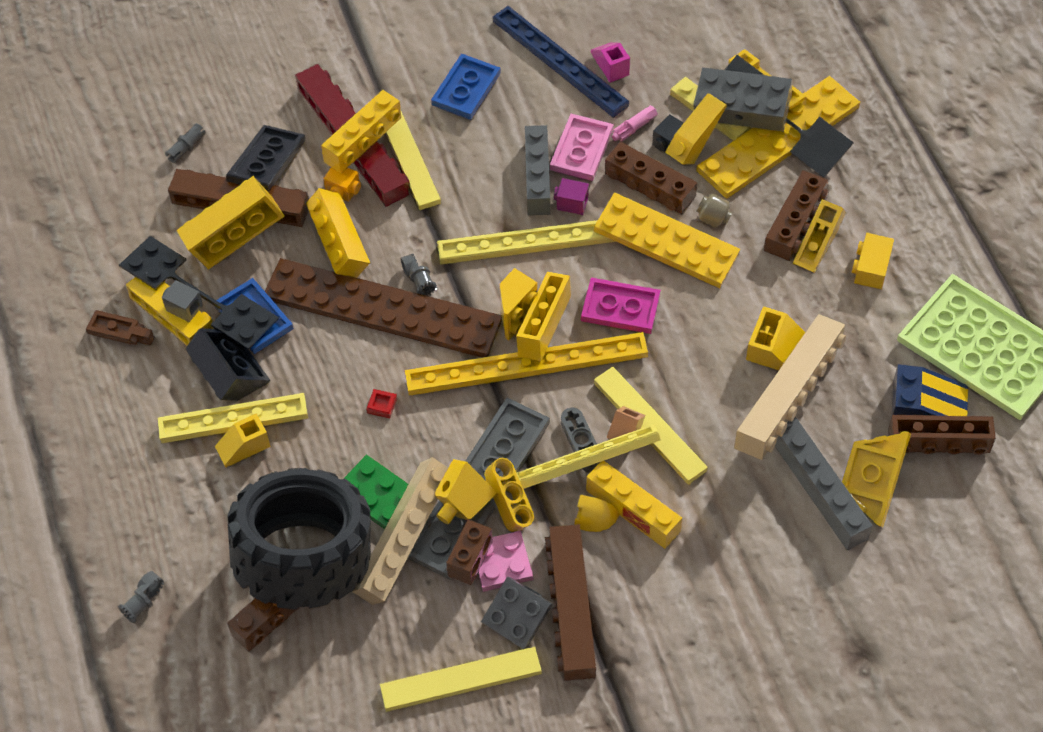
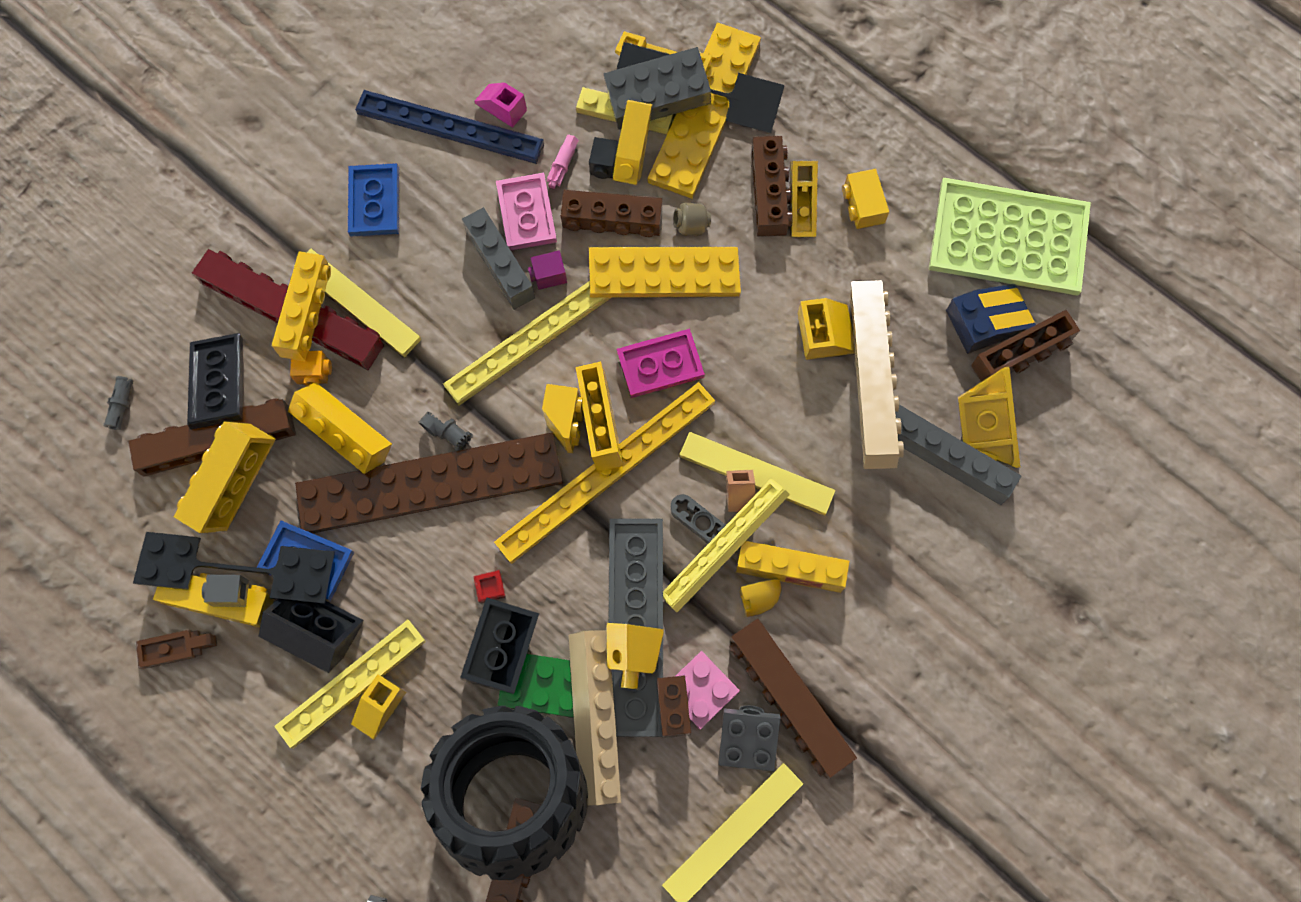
camera: 30 degrees left, 15 degrees up
yellow beam [484,458,534,532] -> none
none -> black slope [460,597,539,694]

